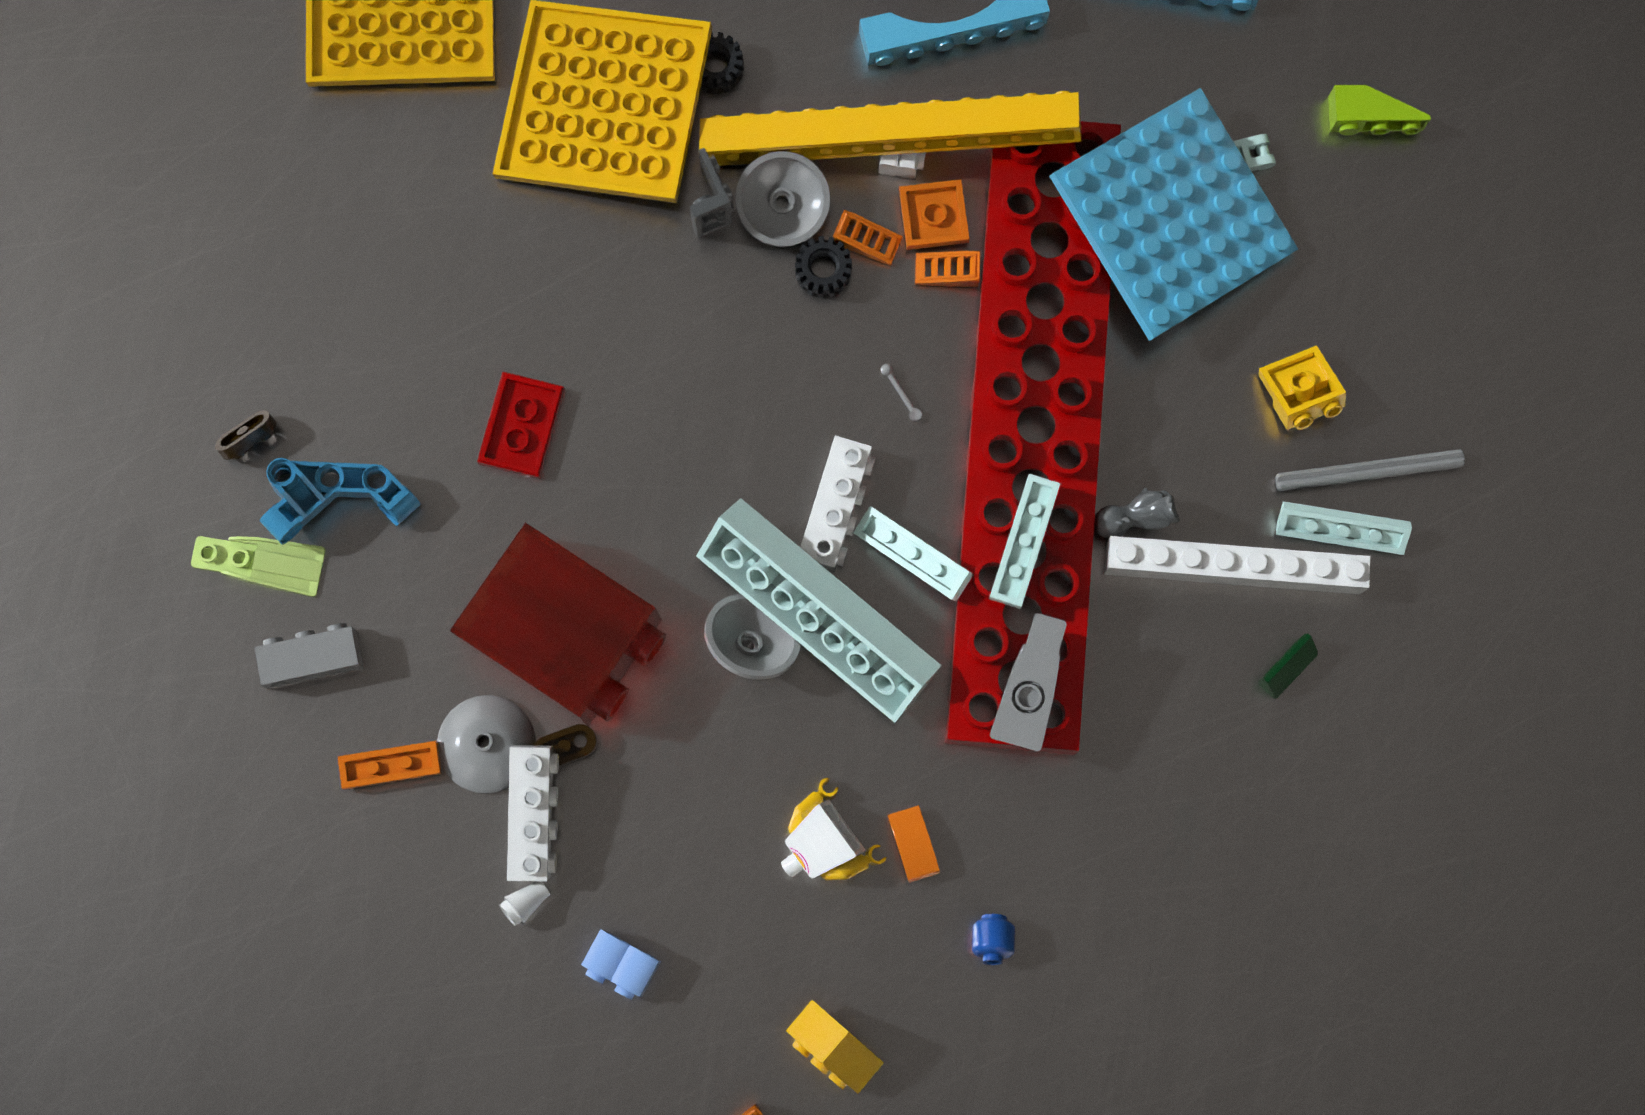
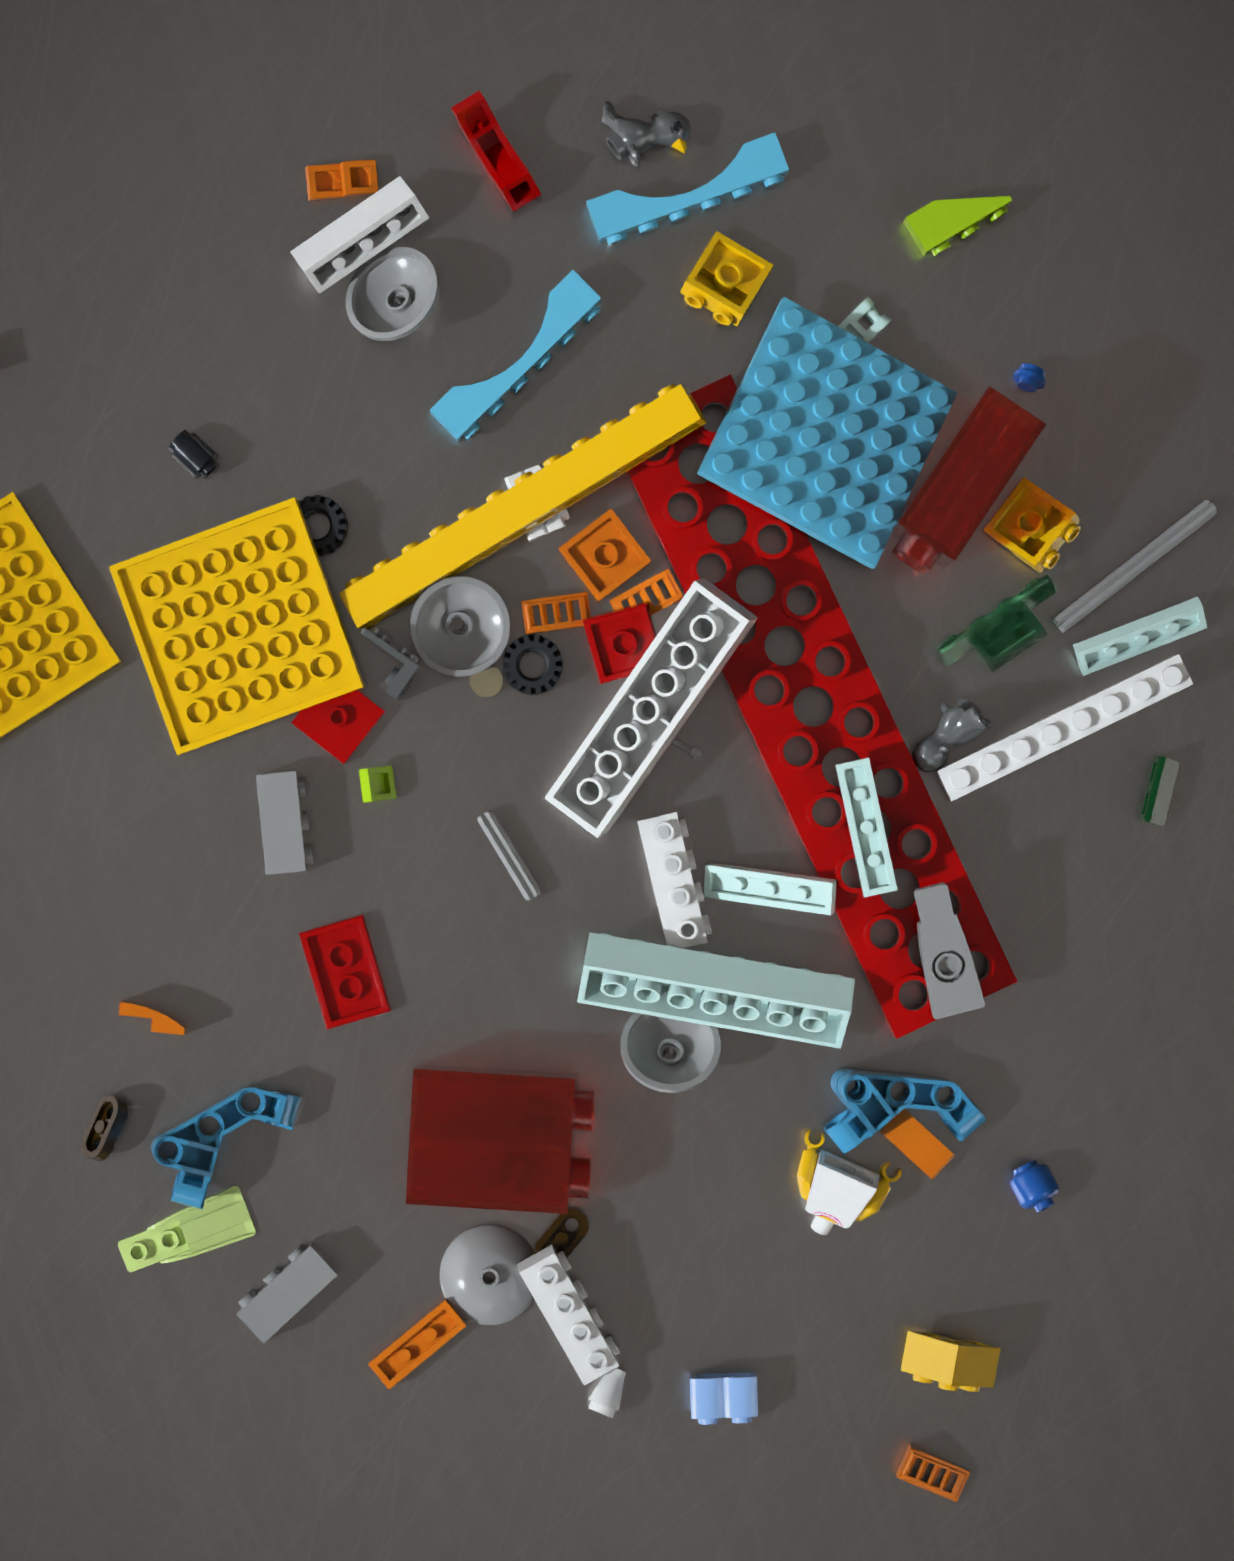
camera: 30 degrees left, 10 degrees up
none -> orange slope [119,1000,188,1035]
none -> light grey brick [256,771,313,875]
none -> red plate [291,690,385,764]
none -> lime plate [359,765,396,803]
none -> dark tan tile [470,665,504,698]
none -> light grey axle [477,810,541,901]
none -> white brick [545,578,758,838]
none -> red plate [582,601,657,684]
none -> yellow plate [680,231,774,326]
none -> dark azure connector [824,1067,987,1155]
none -> clear red brick [891,386,1046,575]
none -> clear green bracket [938,574,1056,673]
none -> blue plate [1013,363,1046,392]

